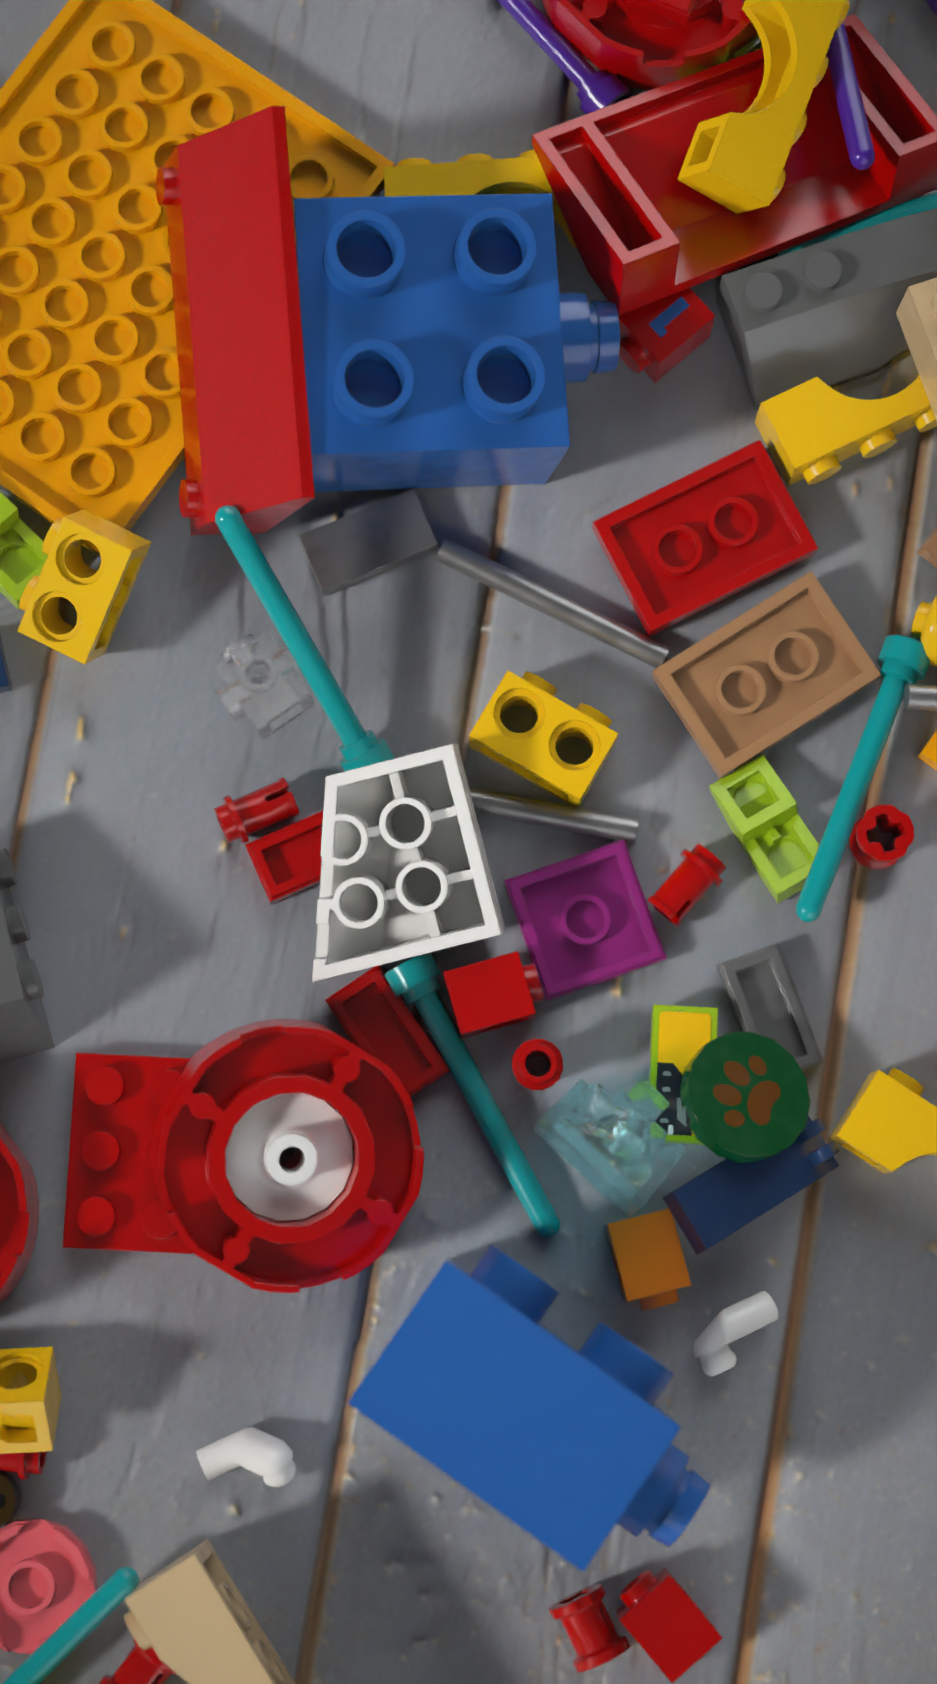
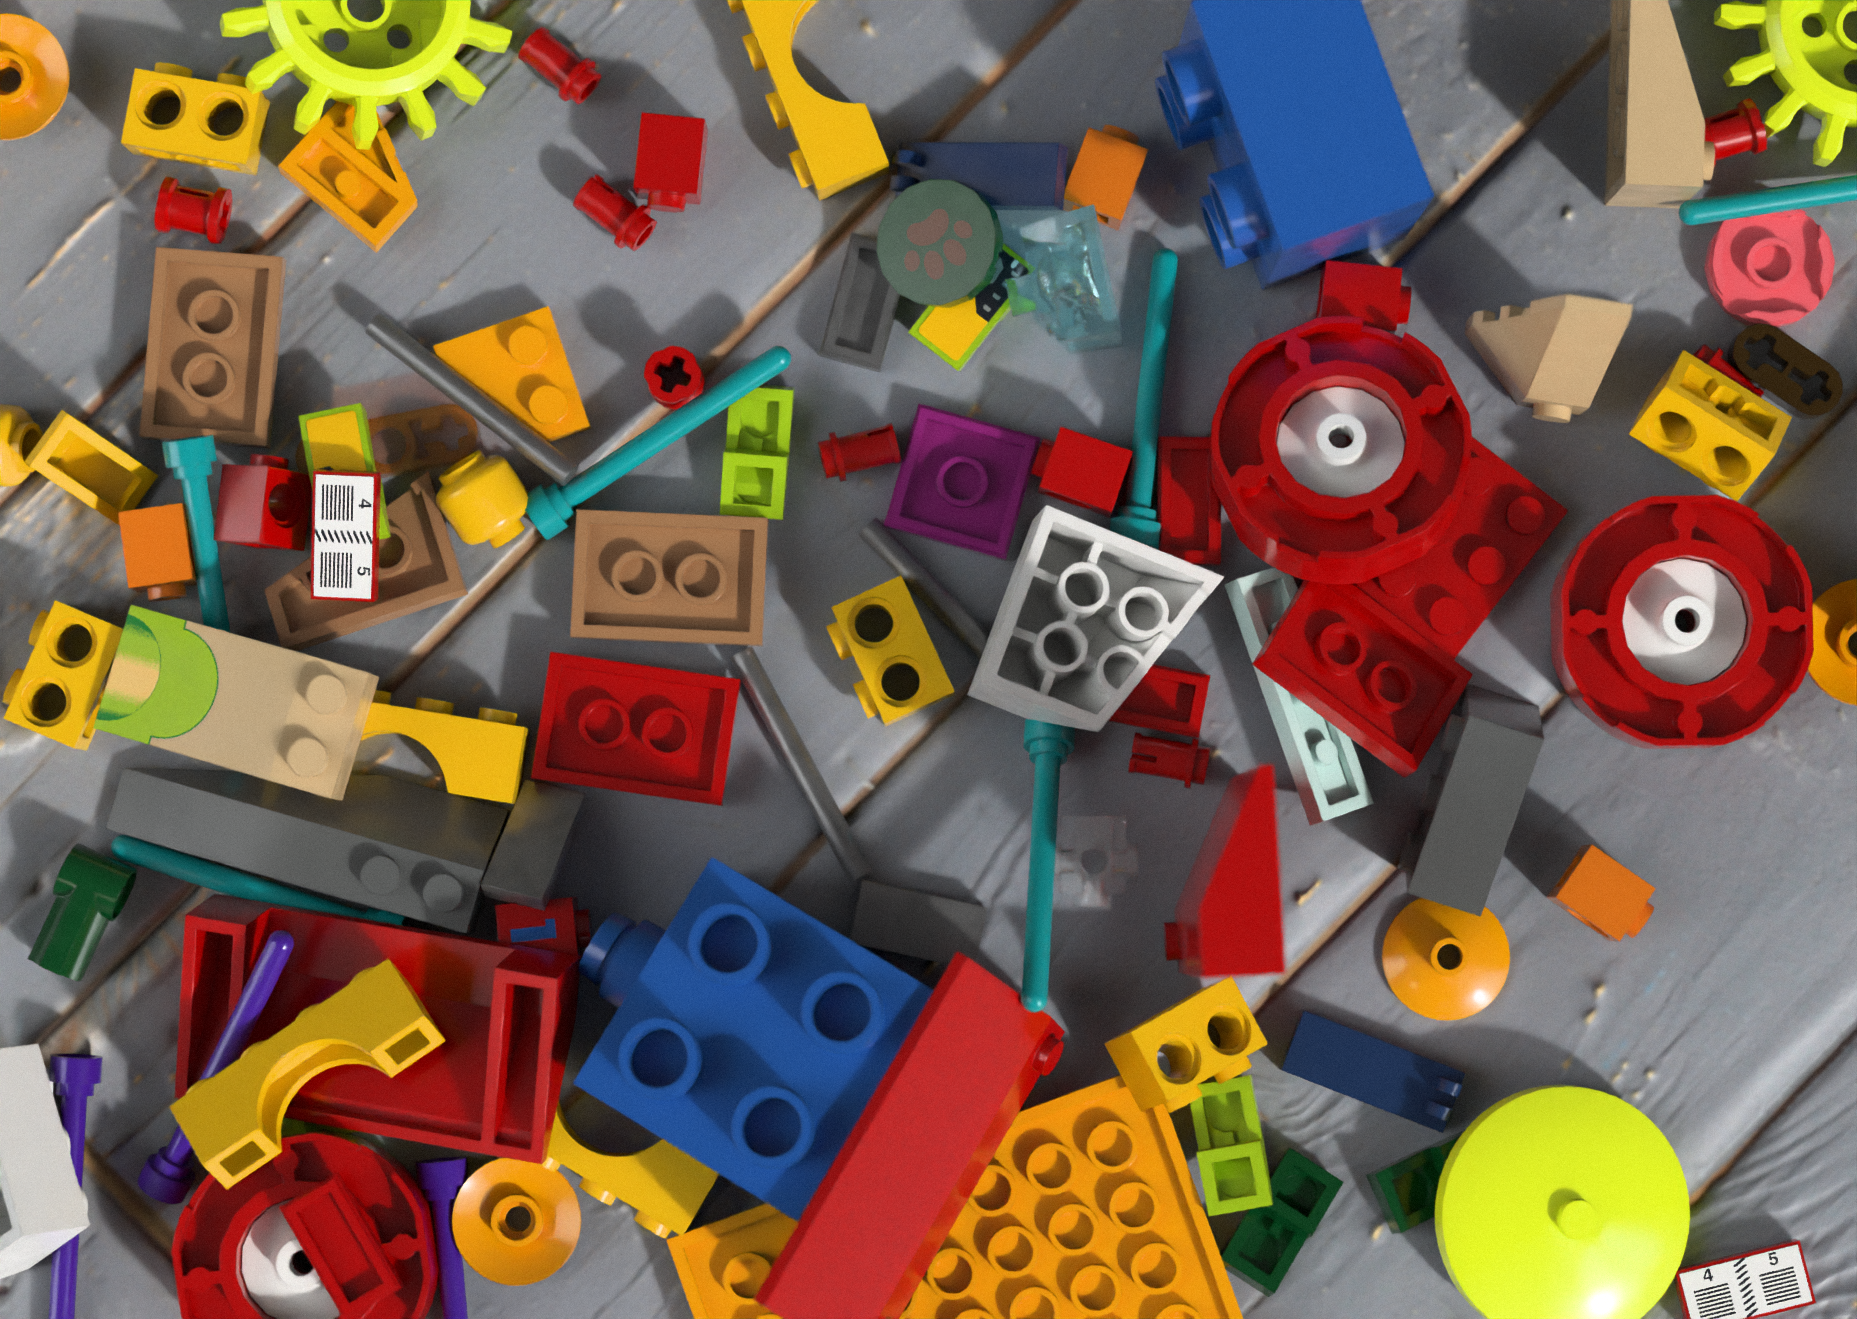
camera: 145 degrees left, 5 degrees up
white arm [196,1427,296,1487] -> none
red pin [512,1039,563,1090] -> none
white arm [693,1291,778,1377] -> none
none -> light orange dish [452,1157,581,1286]
none -> flat silver tile [481,780,588,911]
none -> red slope [1164,764,1286,978]
none -> light aqua plate [1225,567,1374,826]
none -> red plate [1252,580,1473,778]
none -> red brick [1316,260,1412,334]
none -> tan wedge [1464,294,1633,423]

